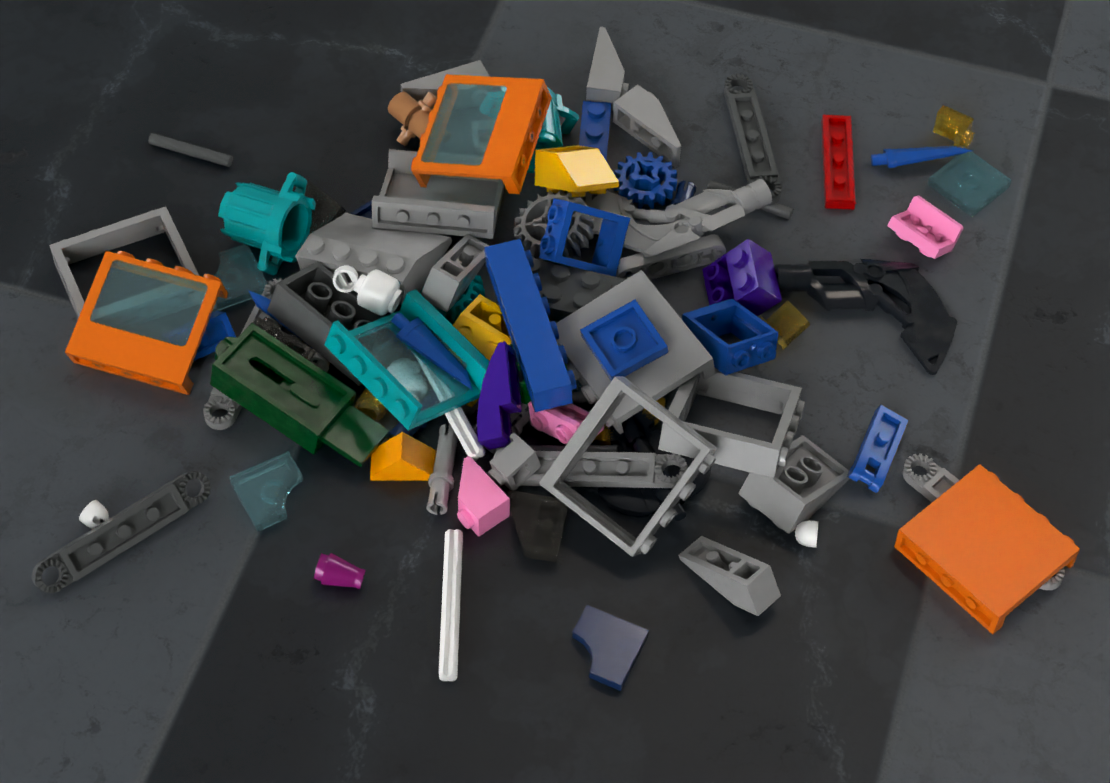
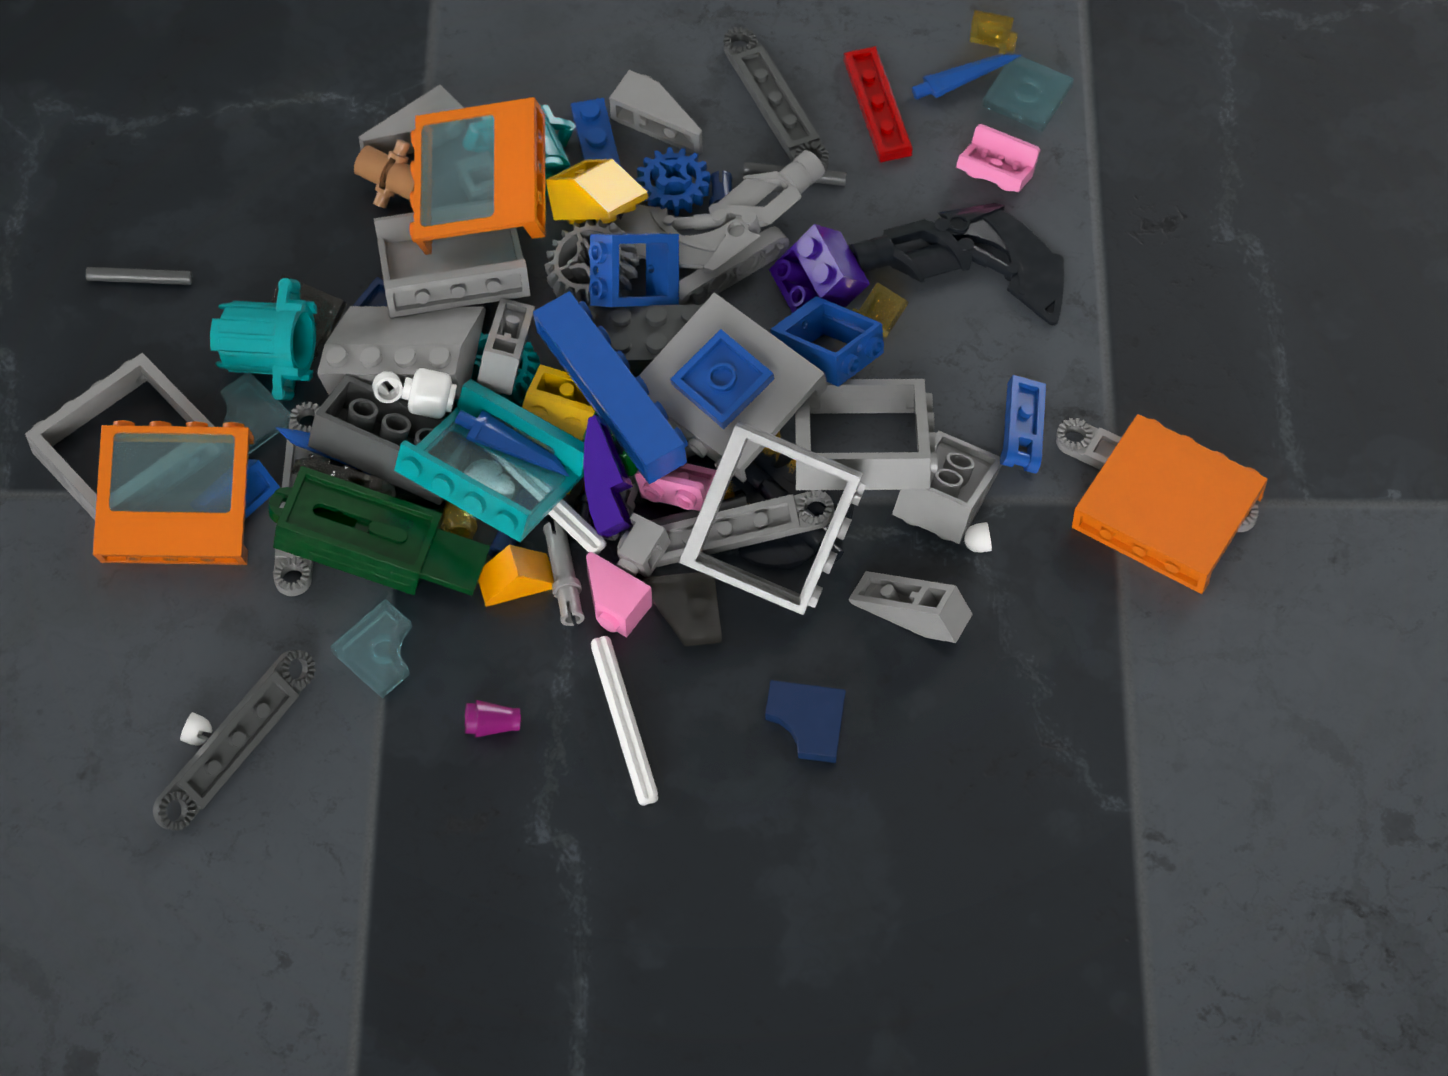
camera: 15 degrees left, 5 degrees up
light grey slope [586,27,629,111] -> none

